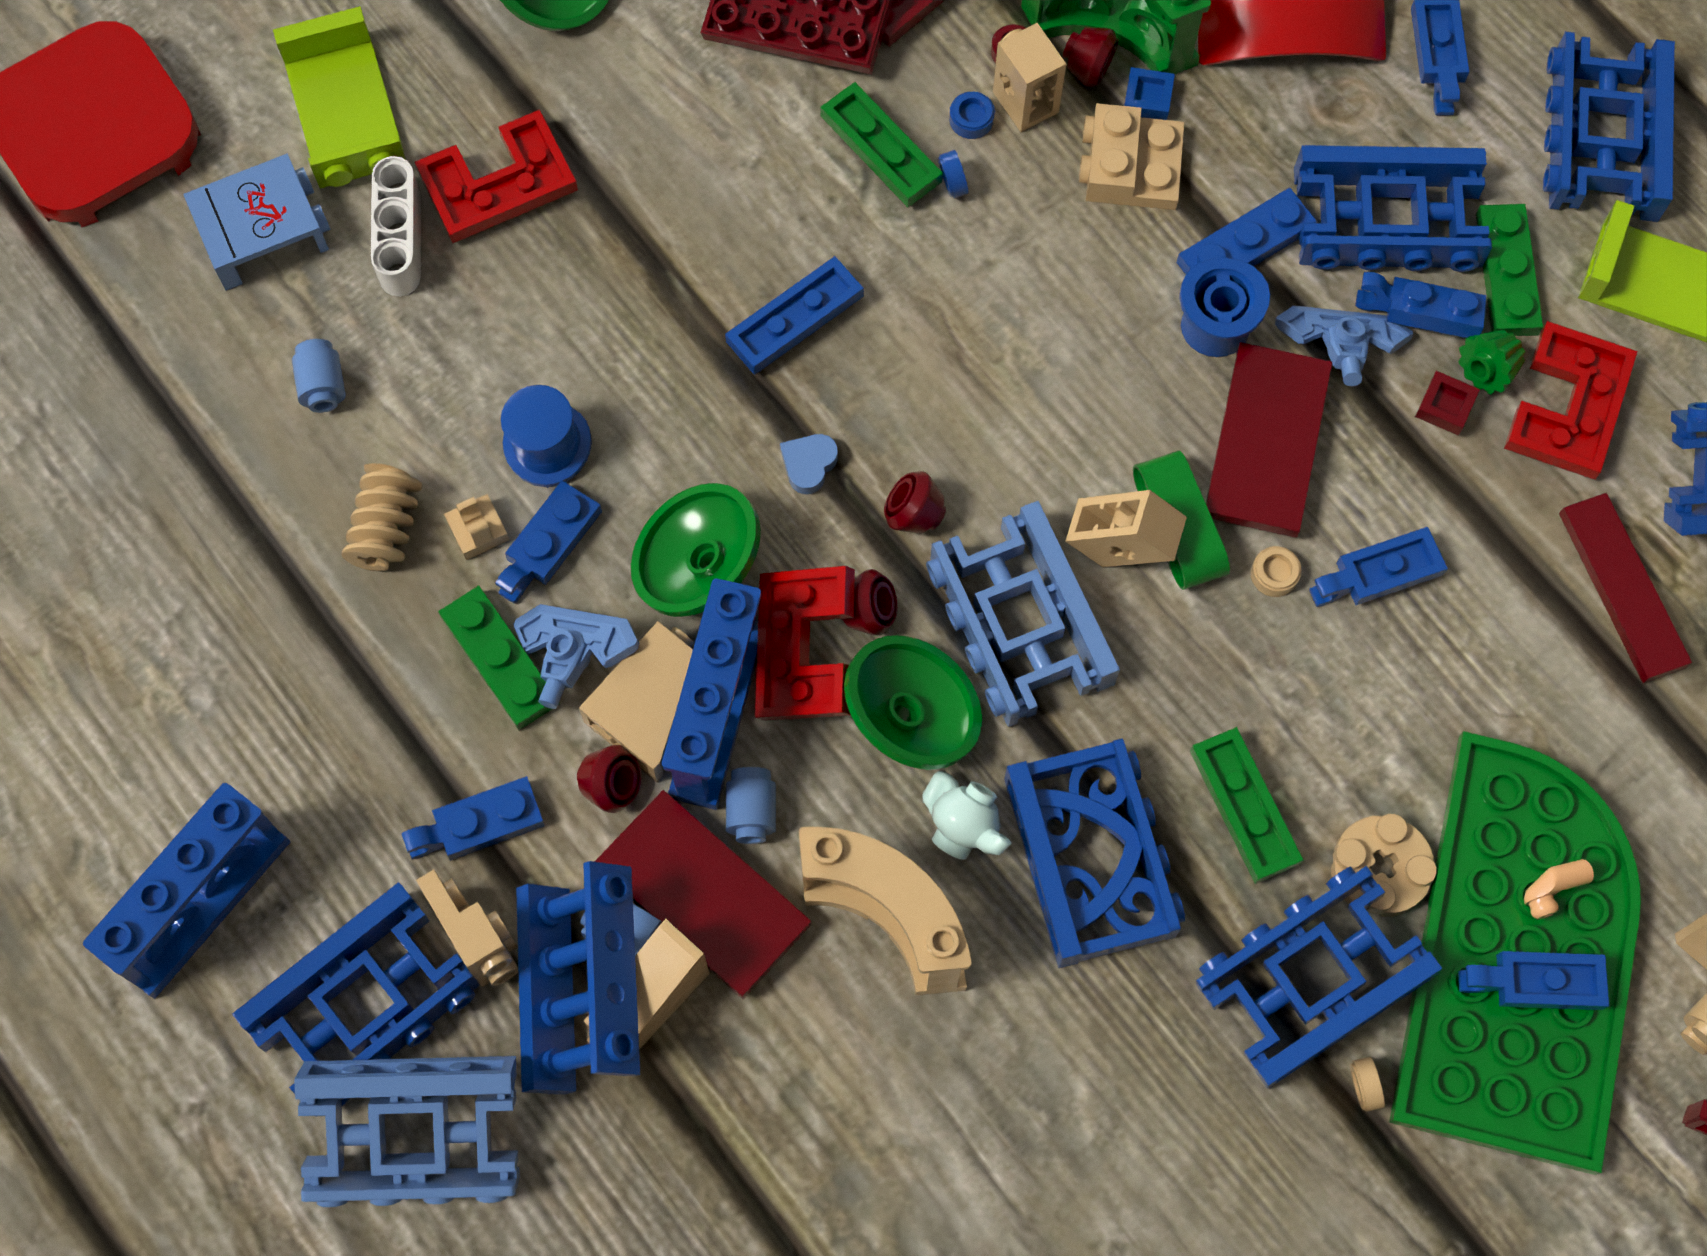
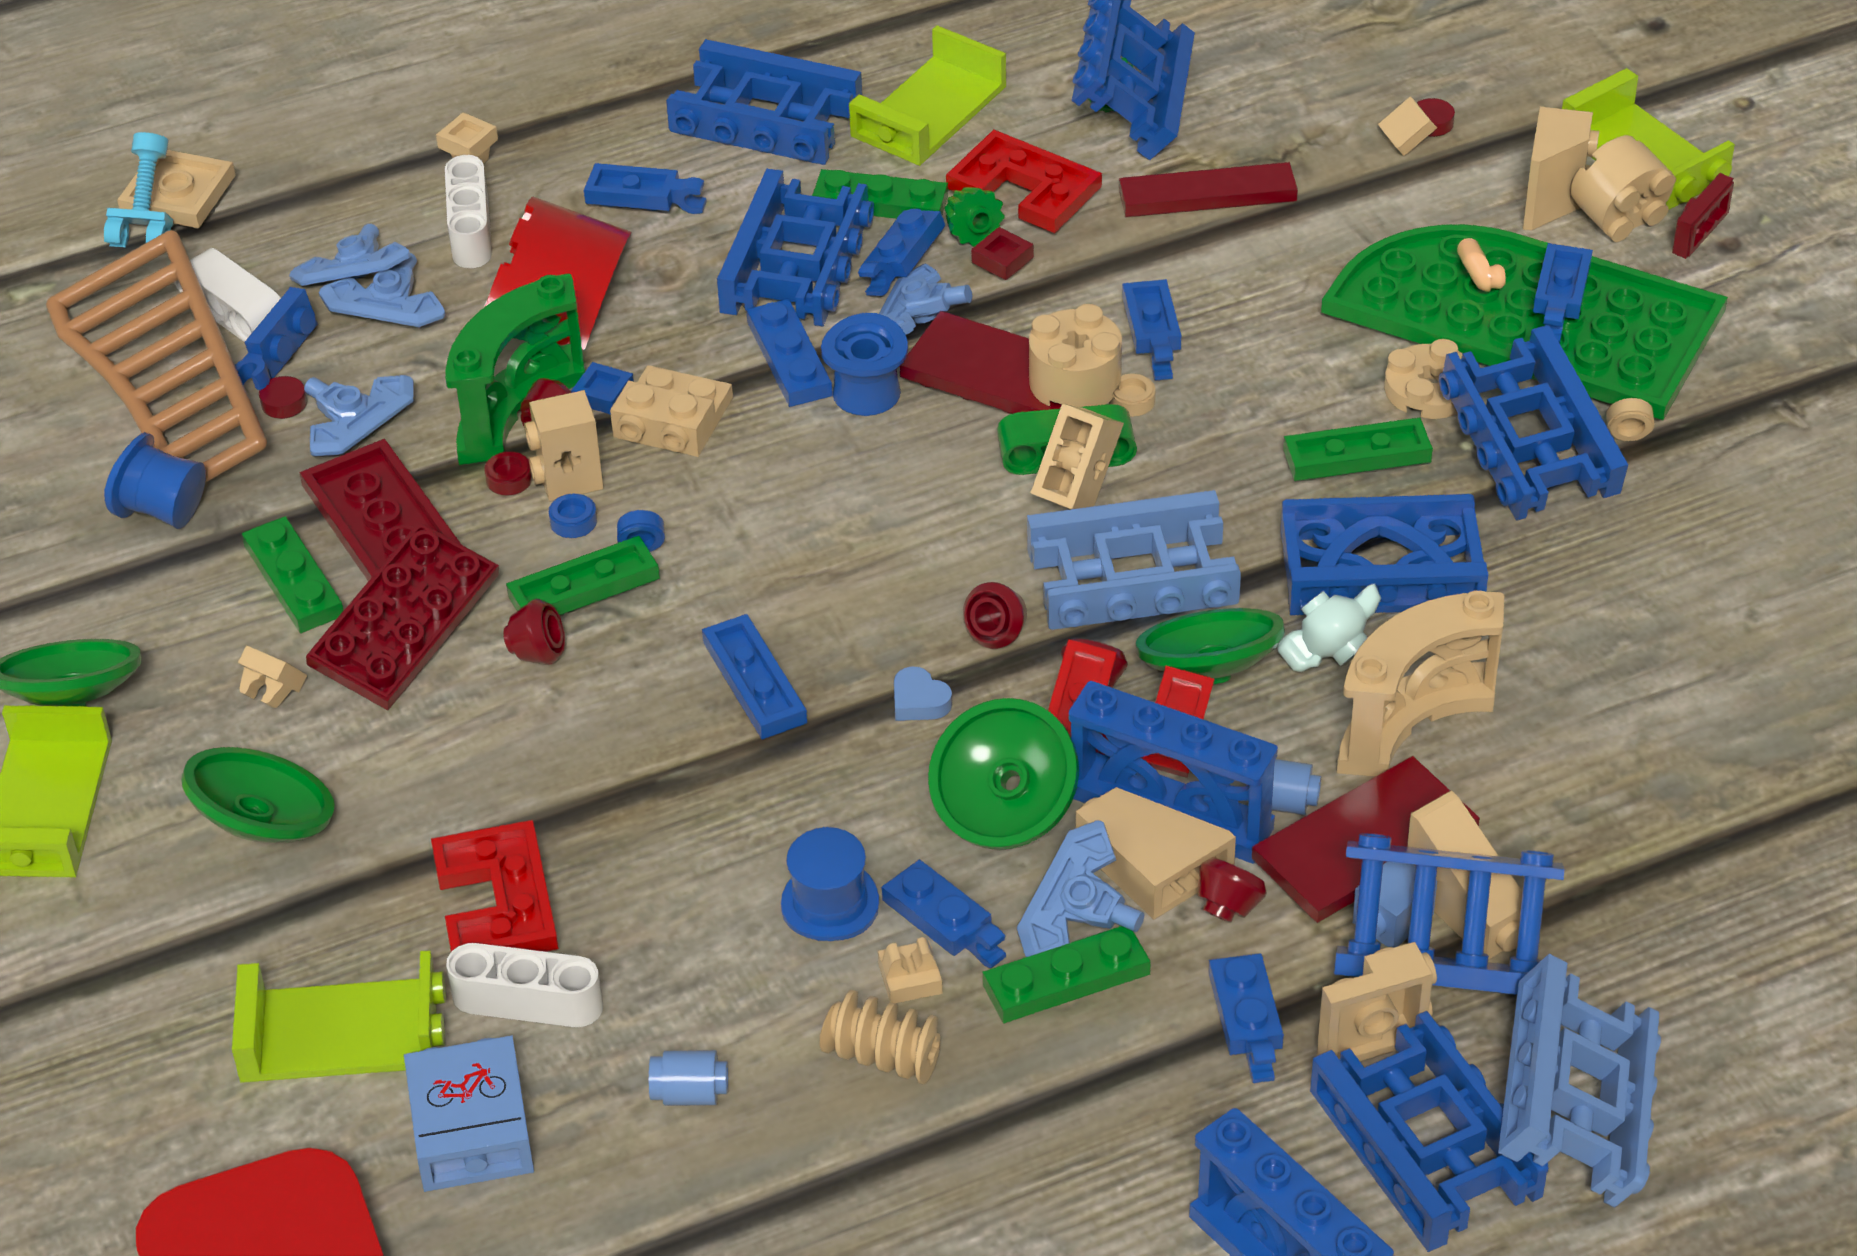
camera: 75 degrees left, 25 degrees down
none -> dark red cone [503,599,565,665]
none -> tan brick [1029,304,1122,407]

